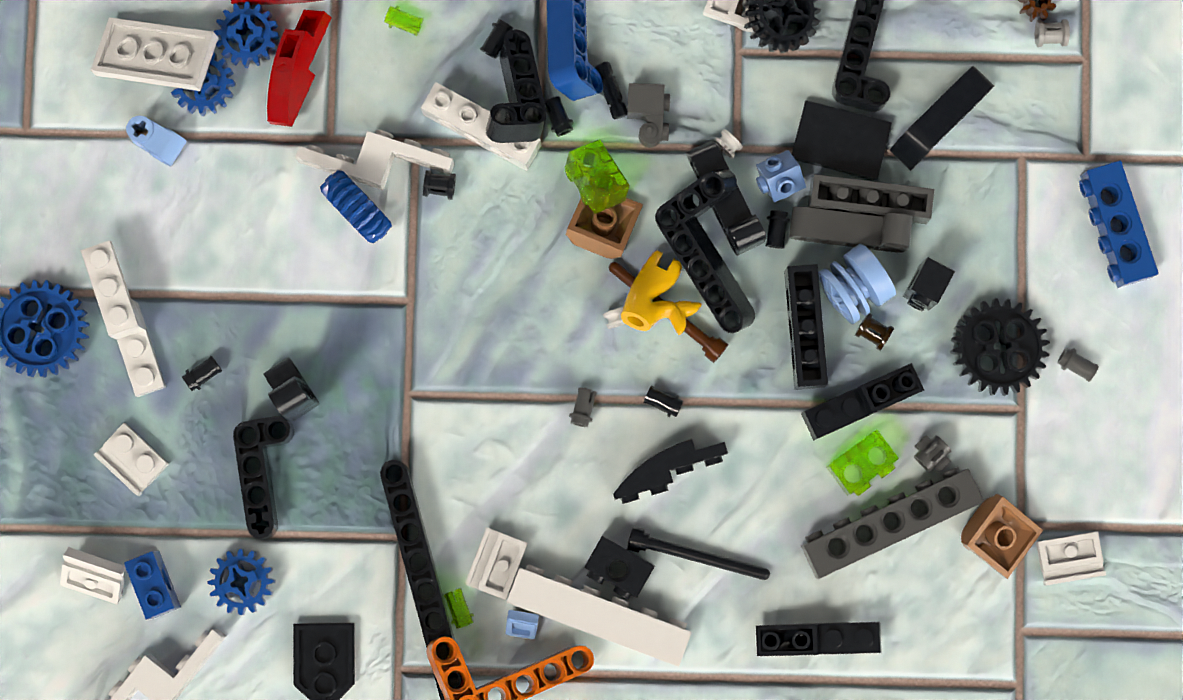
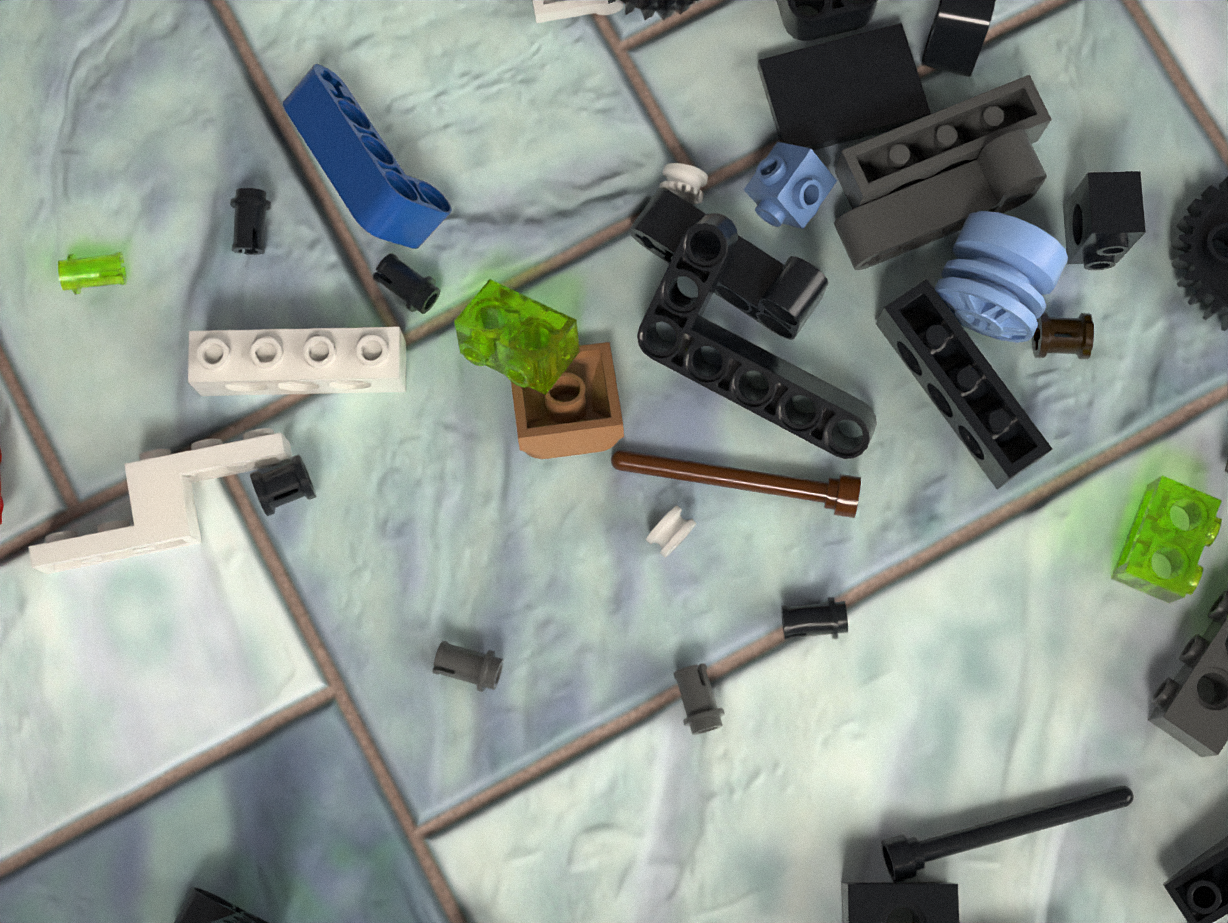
camera: 30 degrees left, 5 degrees down
blue gear [320,170,392,243] -> none
black beam [486,29,547,143] -> none
black axle [595,61,628,119] -> none
black slope [613,439,728,504] -> none
yellow piece [621,250,702,335] -> none
dark grey brick [627,83,670,148] -> none
black pin [765,210,790,249] -> none
black slope [801,363,924,441] -> none
none -> dark grey pin [432,641,504,692]

